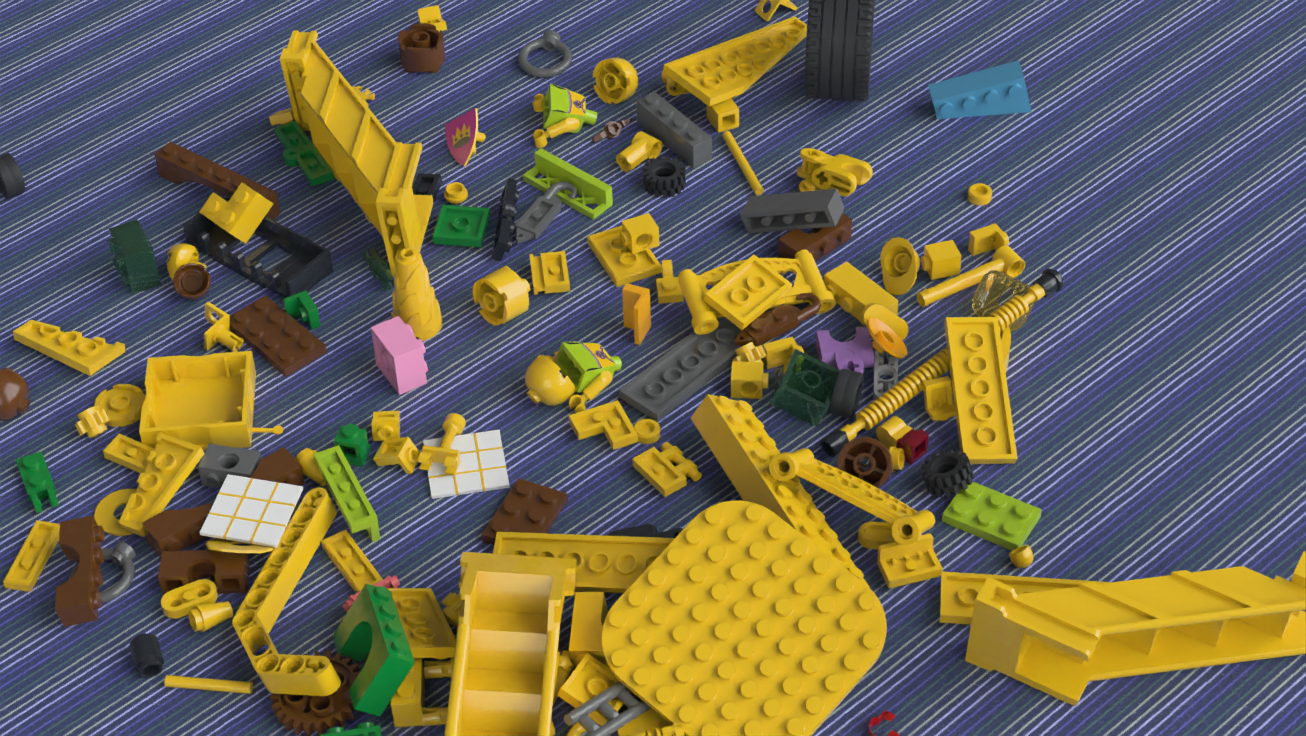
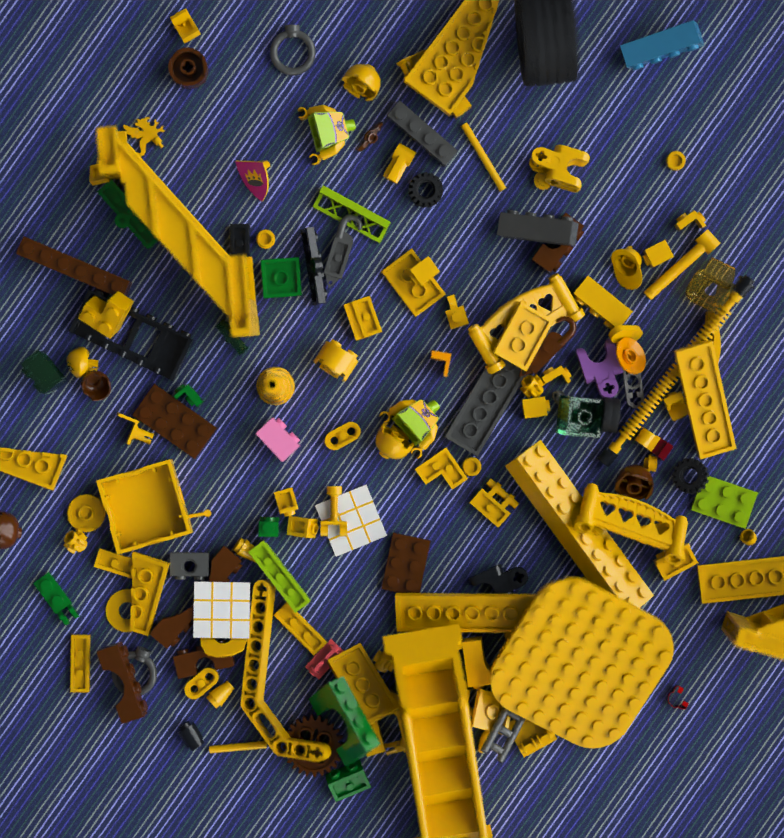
camera: 15 degrees left, 45 degrees up
none -> yellow plate [325,422,361,450]

